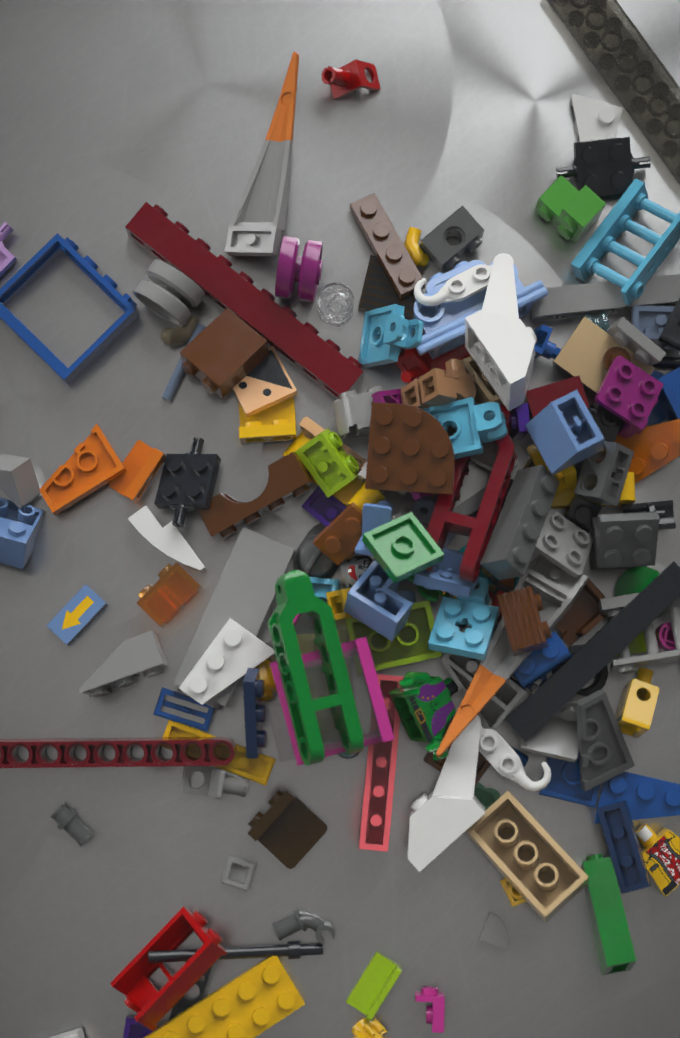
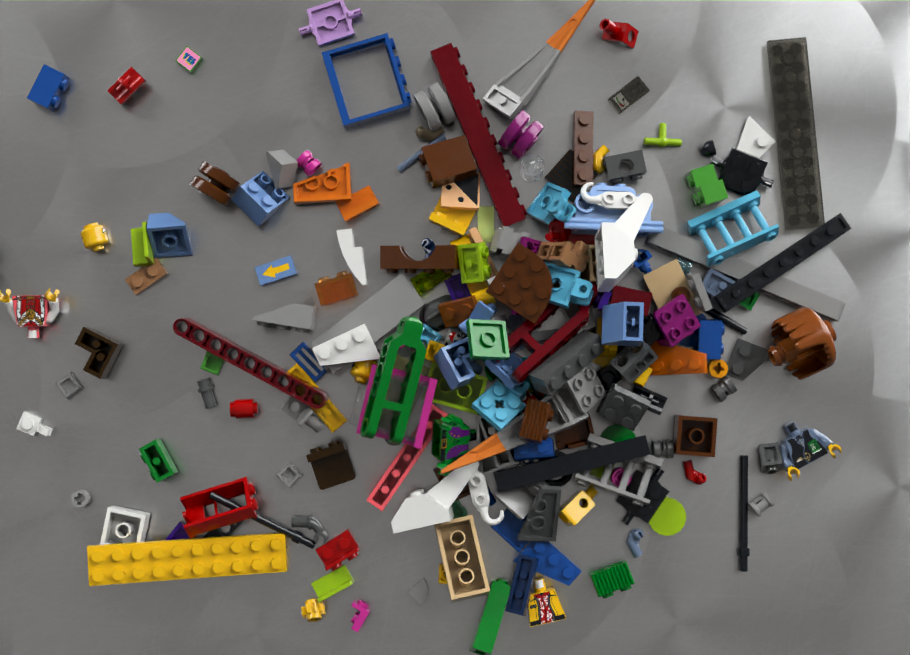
camera: 30 degrees right, 5 degrees up
black plate [154,437,221,528] -> none
dark blue plate [243,668,267,759] -> none
none -> green brick [139,439,178,483]
none -> bright green tile [200,351,225,376]
none -> red brick [230,399,259,419]
none -> dark pink wheel [296,150,322,177]
none -> red bracket [315,529,360,571]
none -> clear neon green tile [410,269,452,296]
none -> dark blue arm [421,238,436,260]
none -> yellowish green piece [478,206,494,242]
none -> clear smoke tile [608,76,650,115]
none -> lime piece [643,123,682,147]
none -> black hinge [701,140,716,156]

